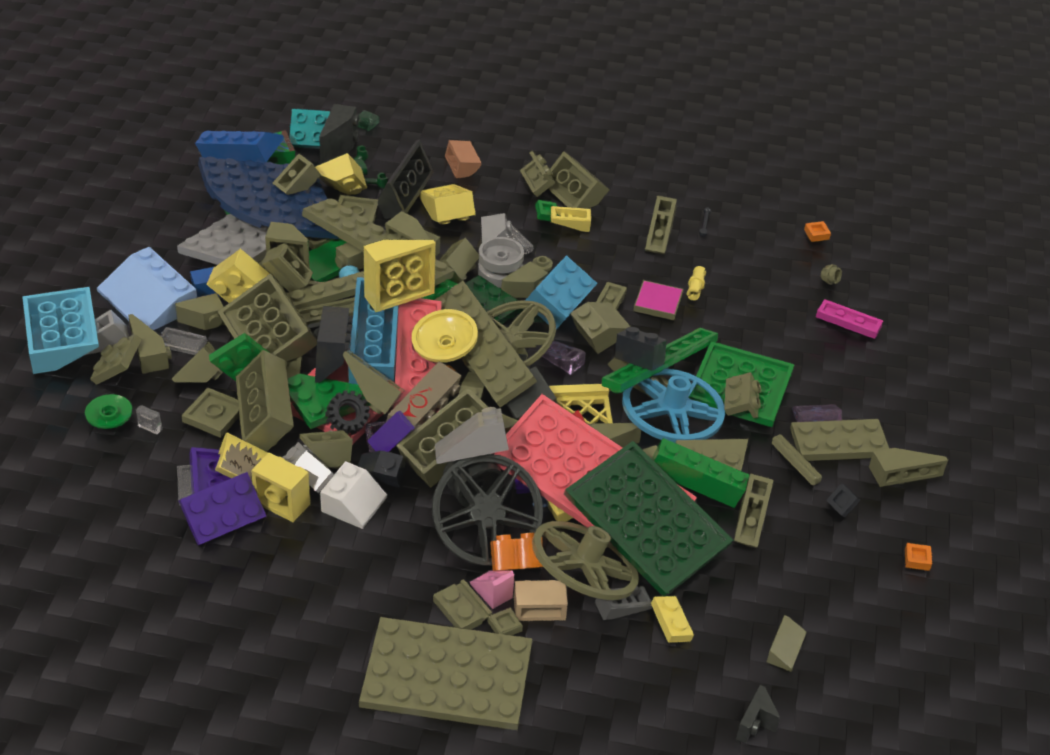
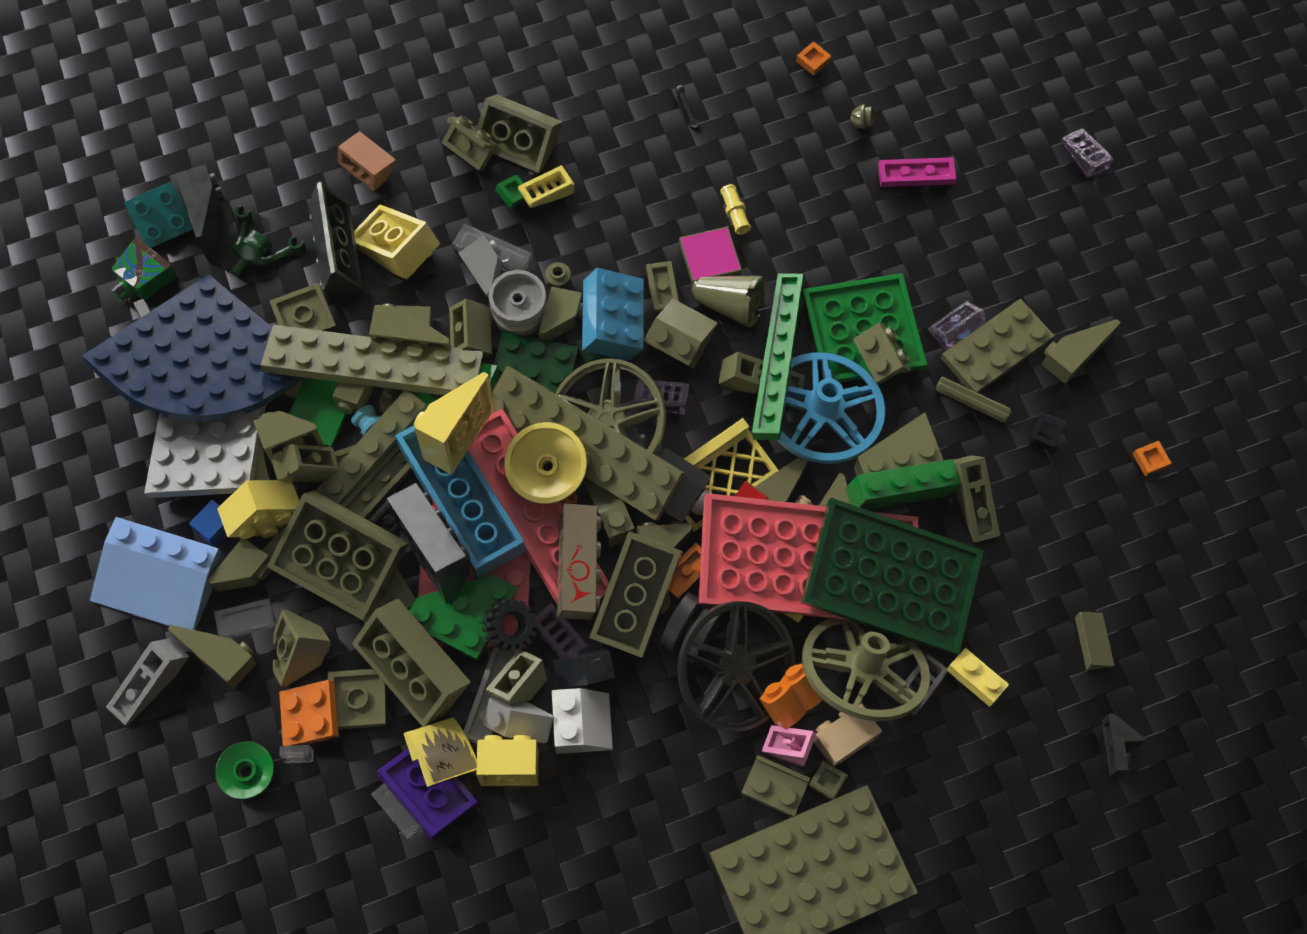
camera: 30 degrees left, 25 degrees up
medium azure slope [22,287,99,374] -> none
olive plate [90,334,142,385] -> none
dark purple plate [179,472,266,545] -> none
blue slope [195,131,284,163] -> none
green plate [209,333,270,381] -> none
olive slope [273,154,321,195] -> none
light yellow slope [315,153,367,195] -> none
olive slope [343,350,405,414] -> none
clear green plate [357,110,380,131] -> none
dark purple tile [368,410,415,452] -> none
light grey slope [435,407,509,464] -> none
black brick [615,327,667,371] -> none
olive slope [645,196,677,254] -> none
none -> orange plate [279,680,339,749]
none -> olive cone [692,276,766,328]
none -> clear purple slope [1061,128,1113,178]

